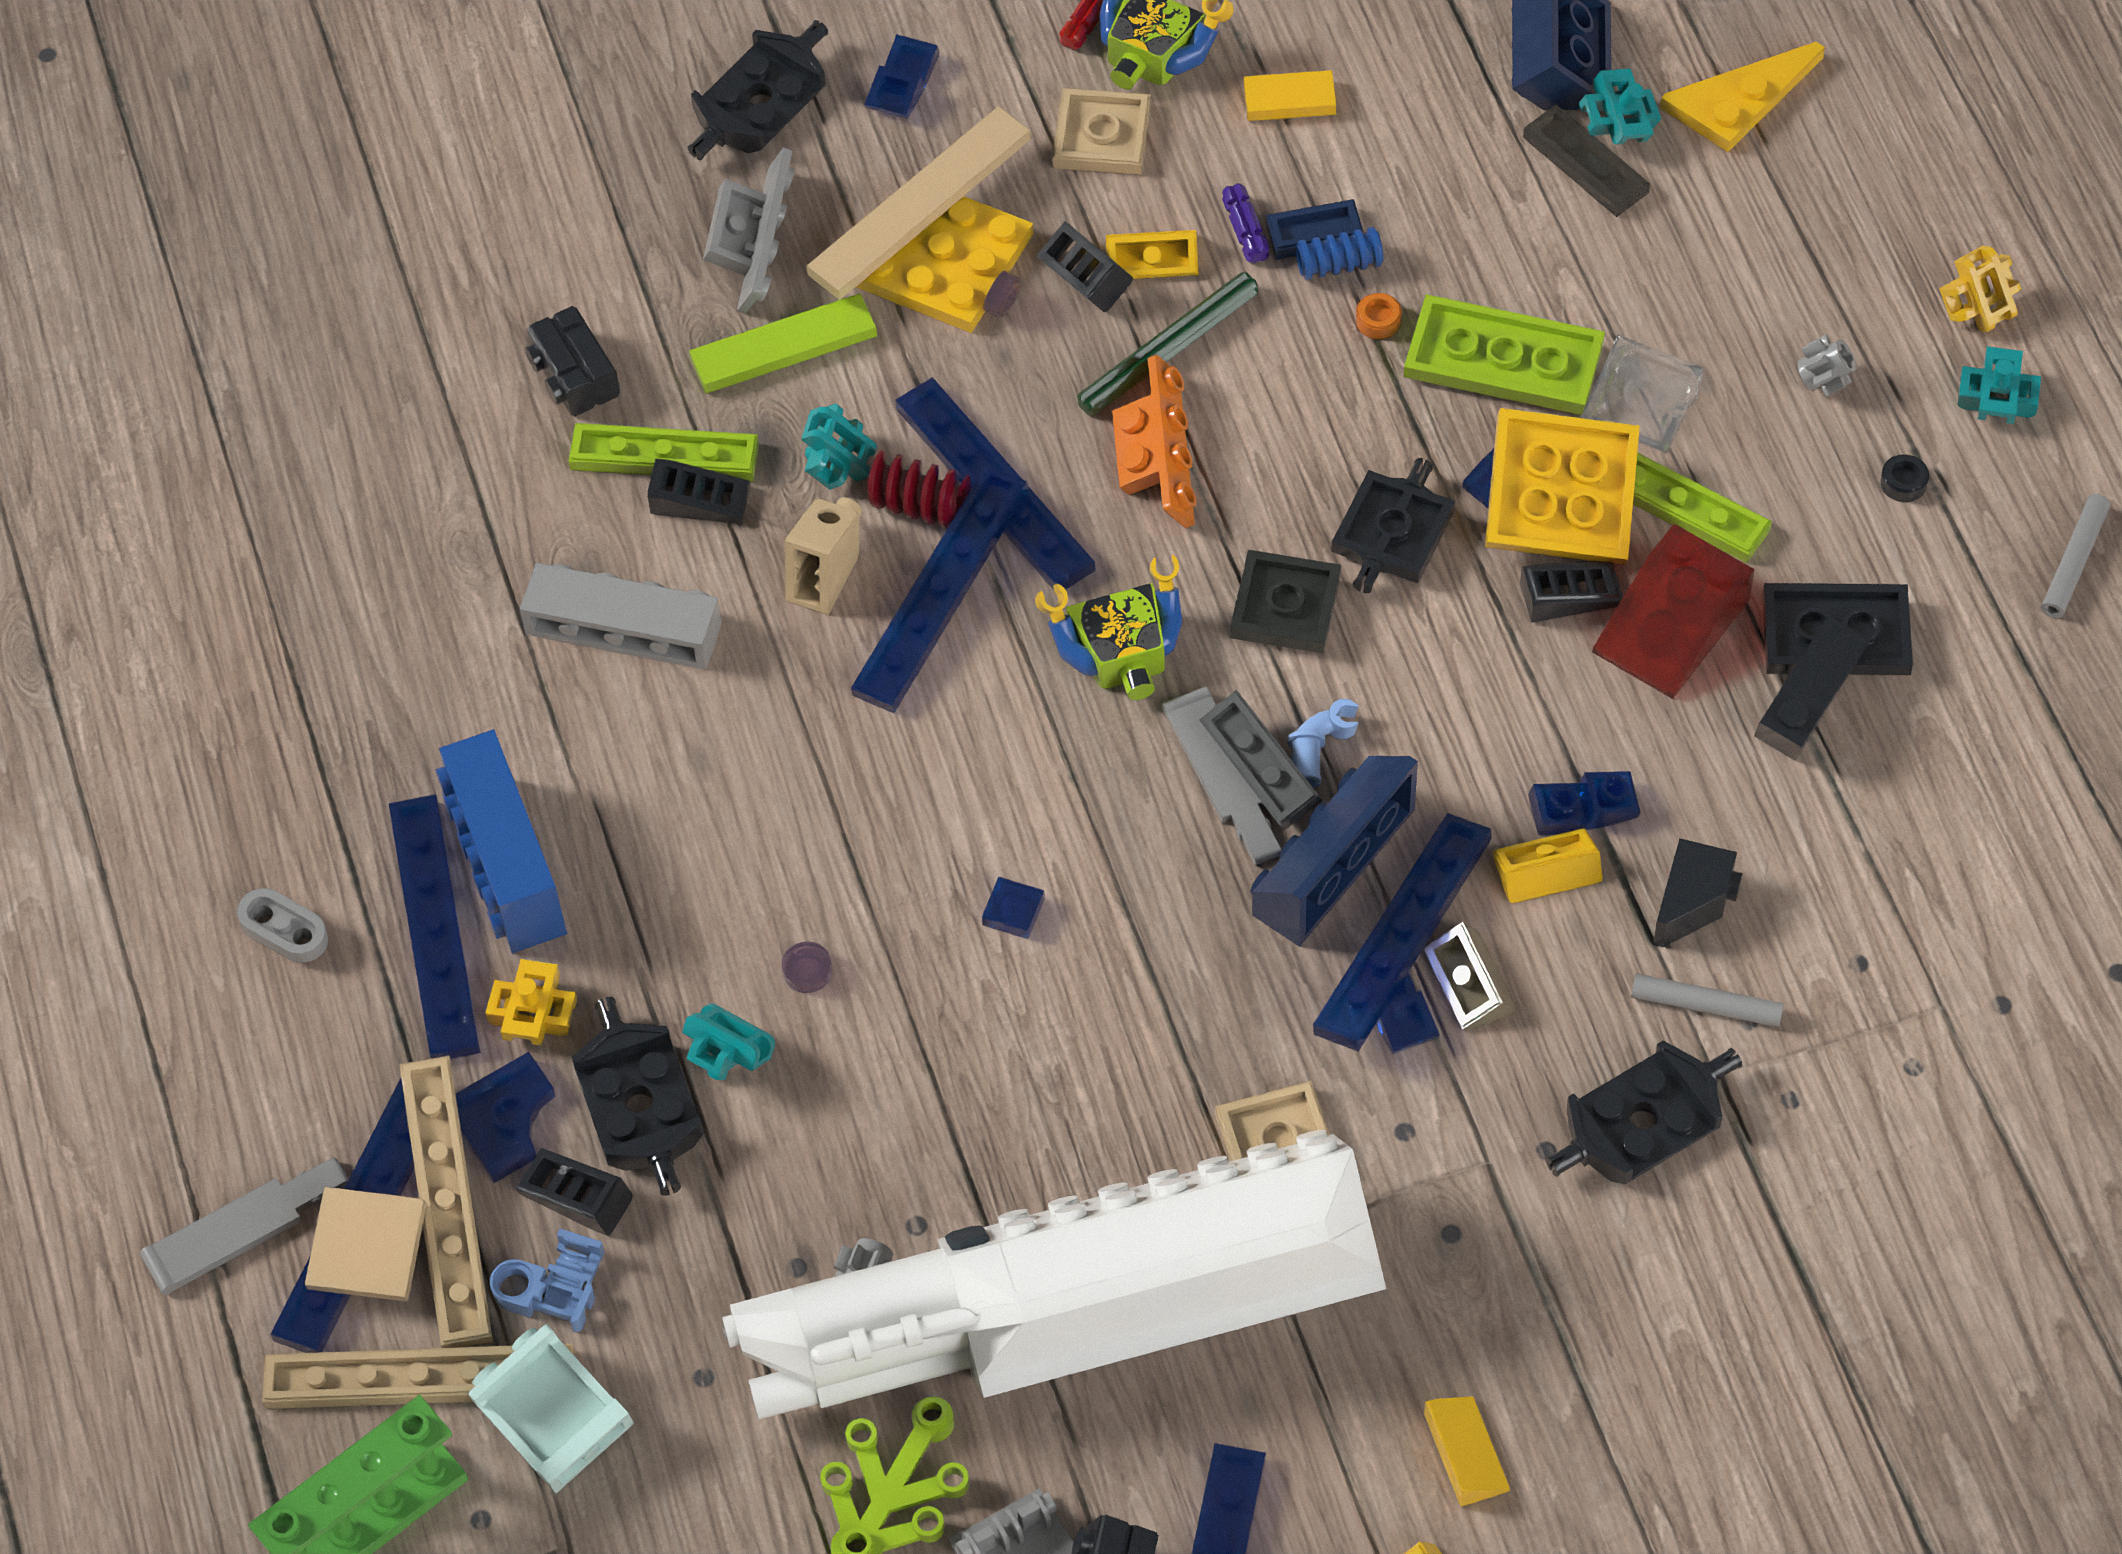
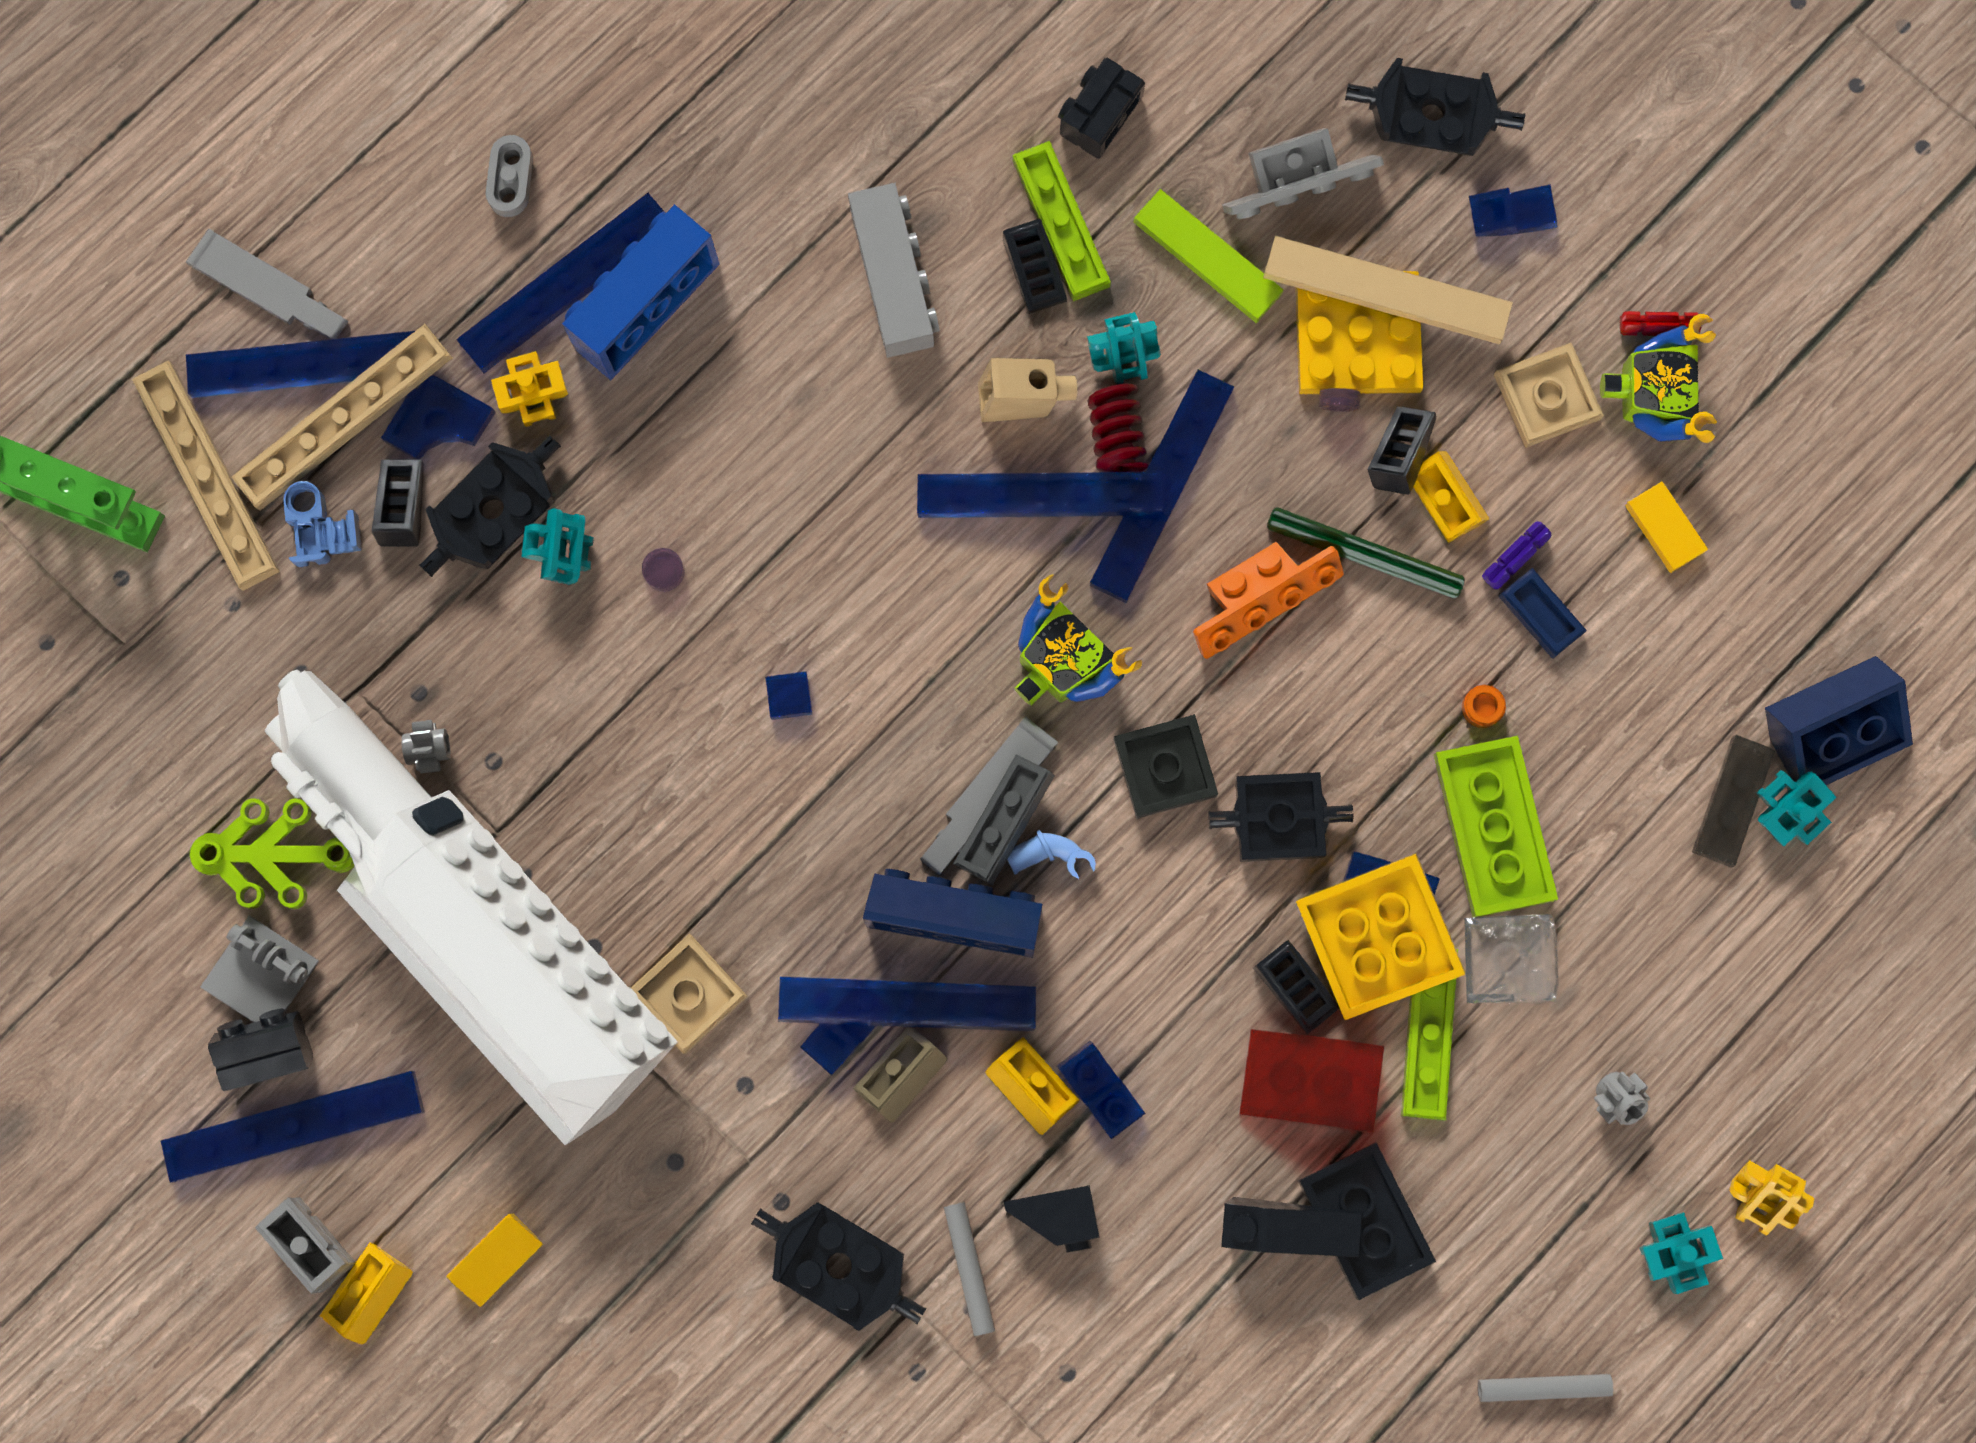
camera: 60 degrees right, 20 degrees up
tan tile [305,1187,427,1302] -> none
light aqua panel [468,1324,634,1493] -> none
blue piece [1296,227,1383,280] -> none
yellow wing [1660,42,1825,152] -> none
black tile [1880,454,1929,502] -> none

